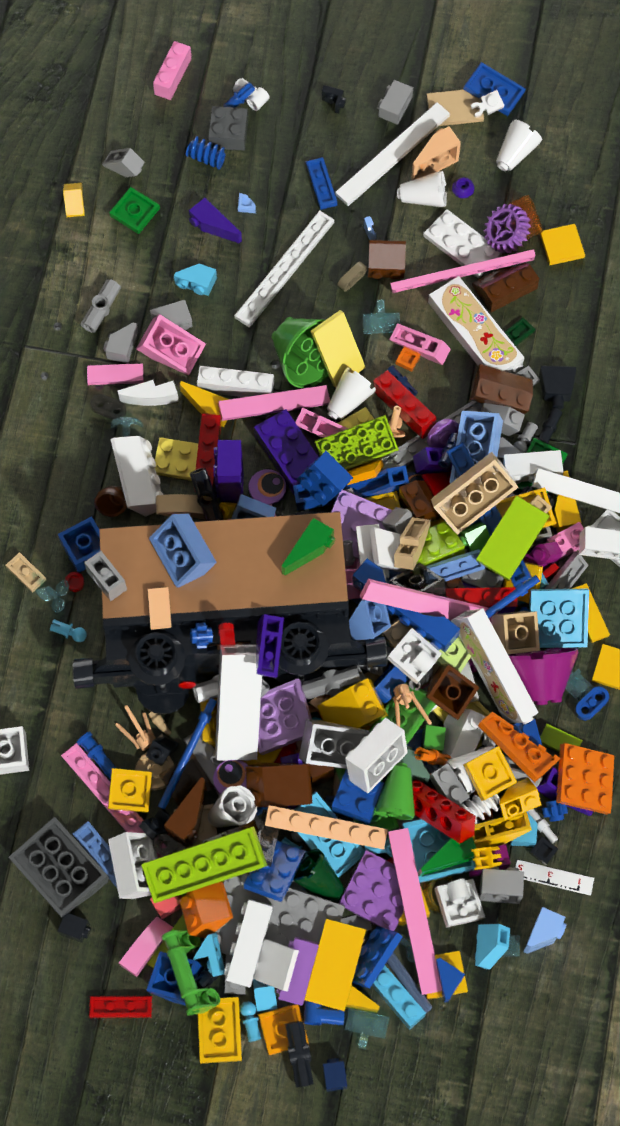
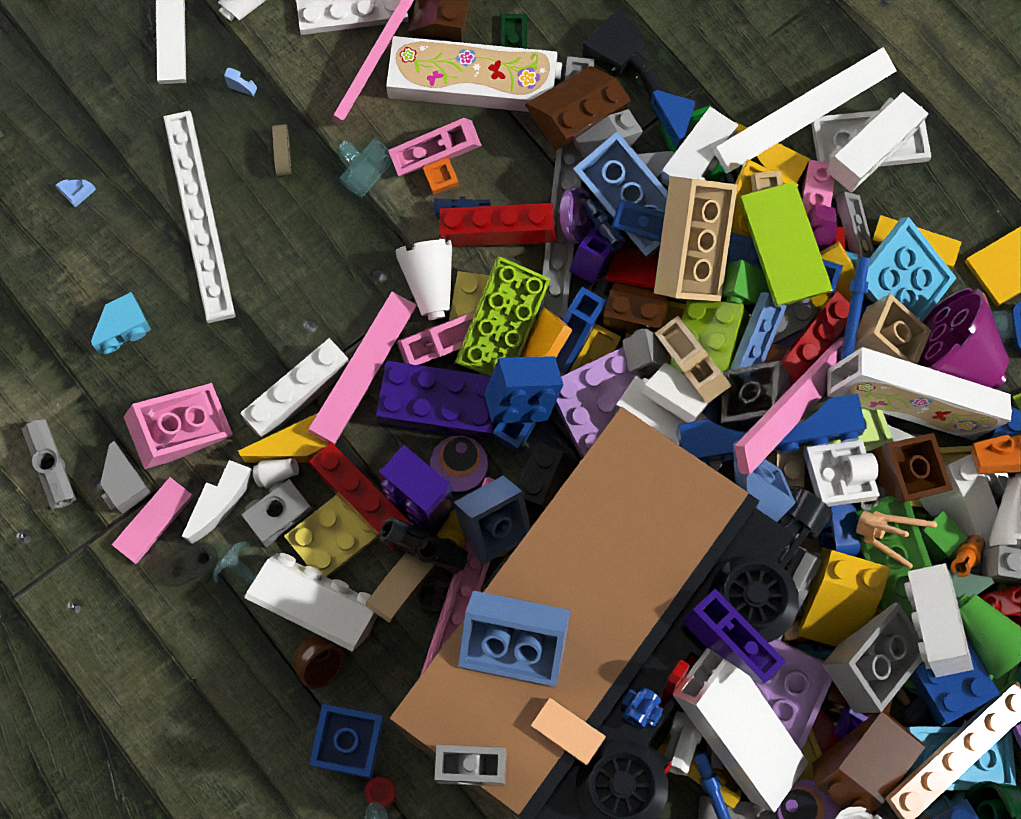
camera: 50 degrees left, 5 degrees up
light grey slope [150,300,193,331] -> none
dark purple slope [189,198,242,243] -> none
bright green cone [272,317,329,388] -> none
green slope [281,518,336,576] -> none
blue tile [306,157,338,210] -> none
light yellow tile [311,310,366,388] -> none
slope [368,240,406,279] -> none
light nougat plant [389,406,405,438] -> none
light grey pin [513,422,538,453] -> none
none -> light grey brick [241,479,313,547]
none -> white cone [253,458,299,489]
none -> blue slope [650,90,696,150]

